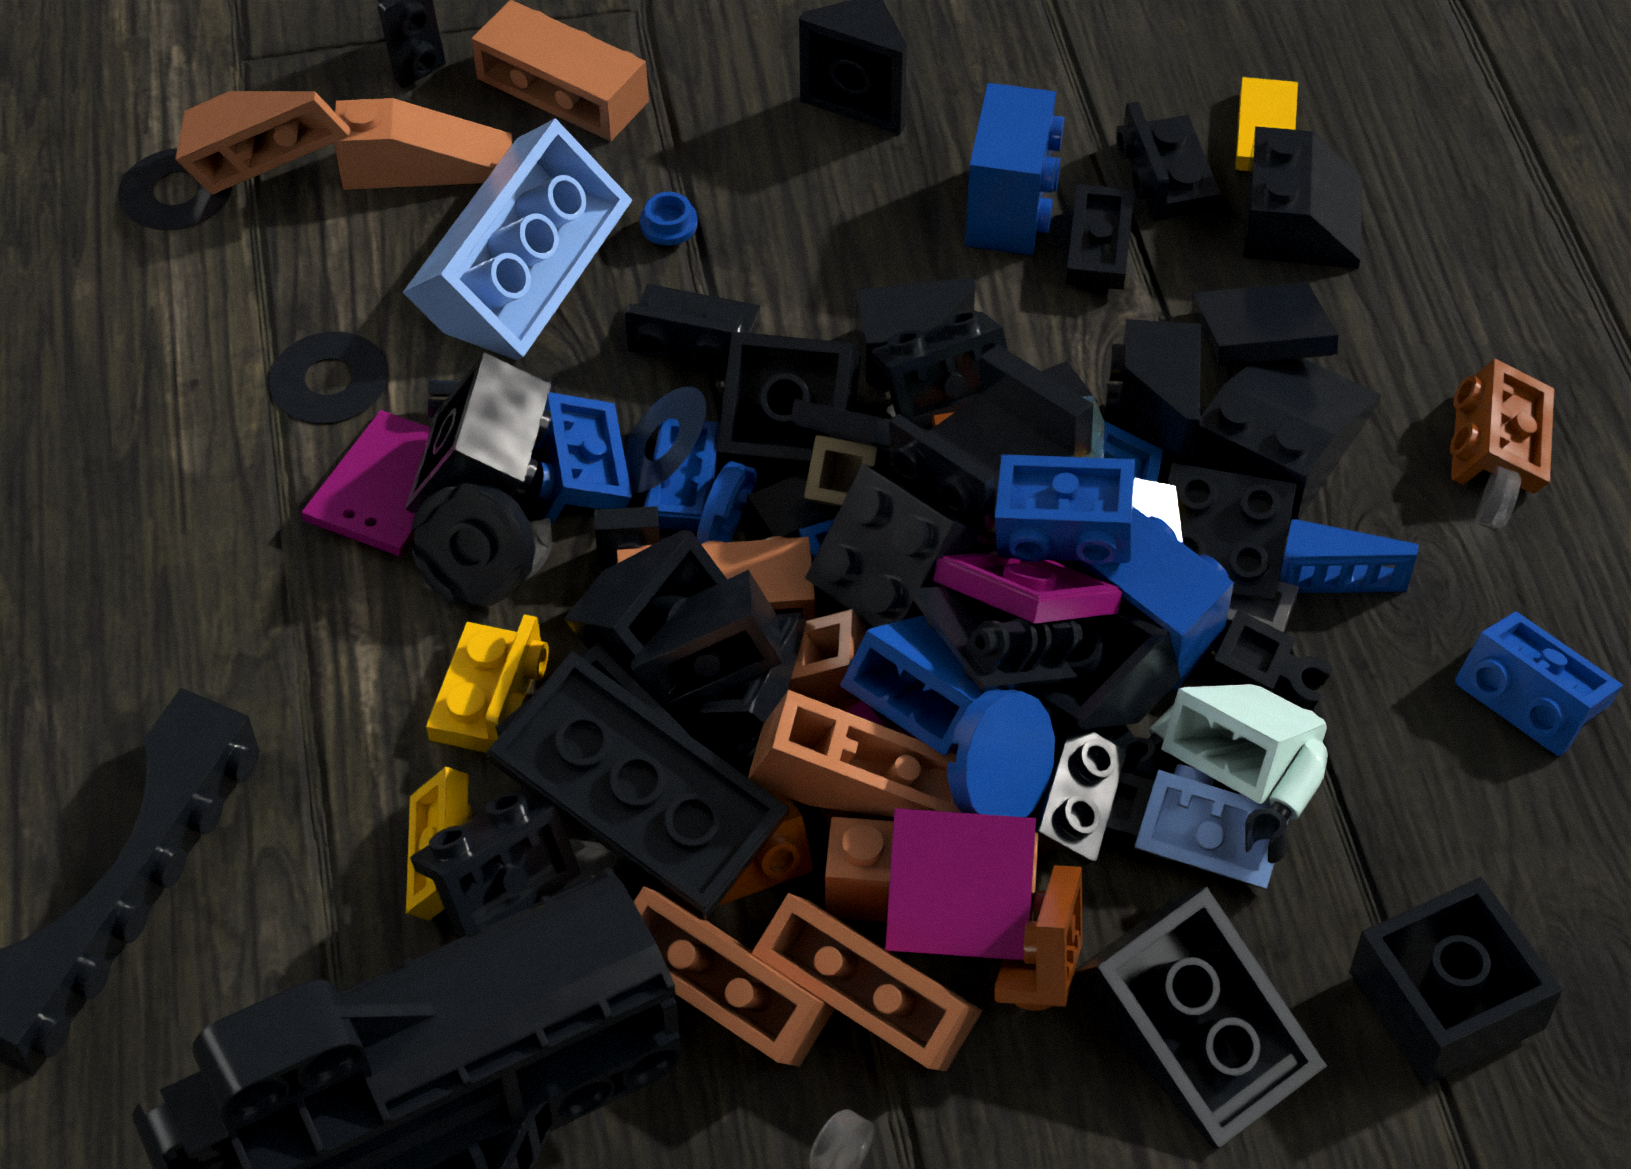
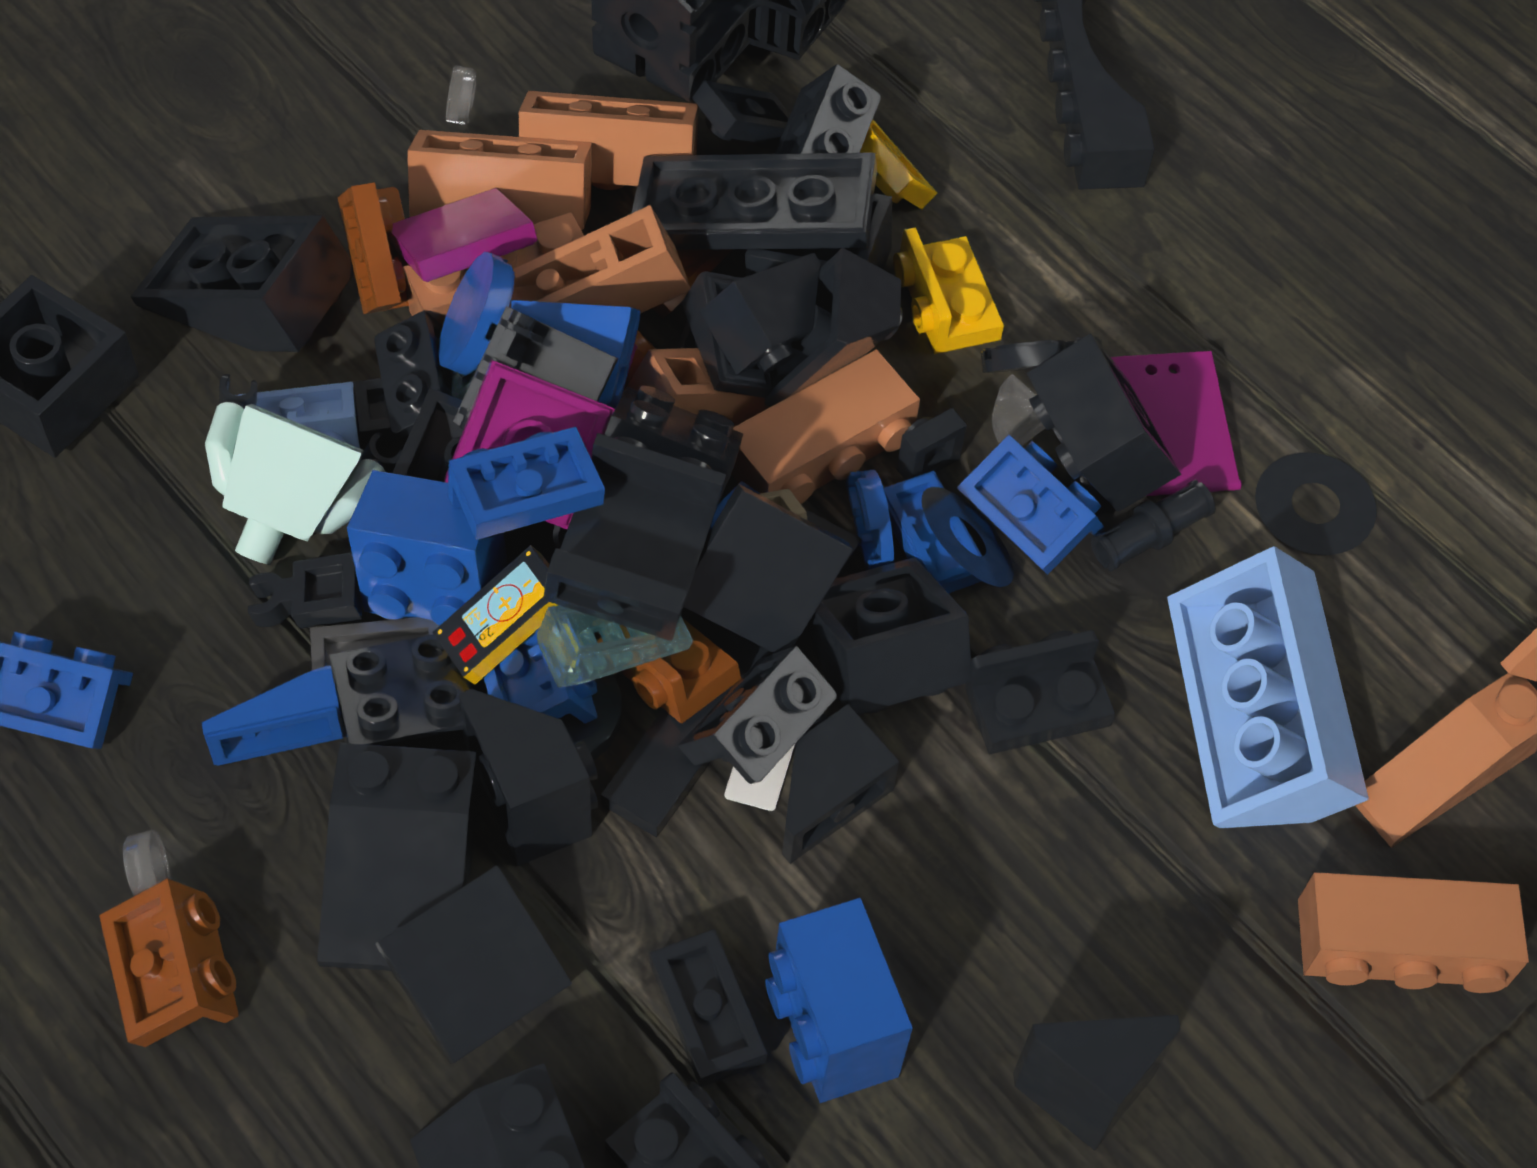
camera: 145 degrees right, 5 degrees up
blue plate [640,192,698,245] -> none

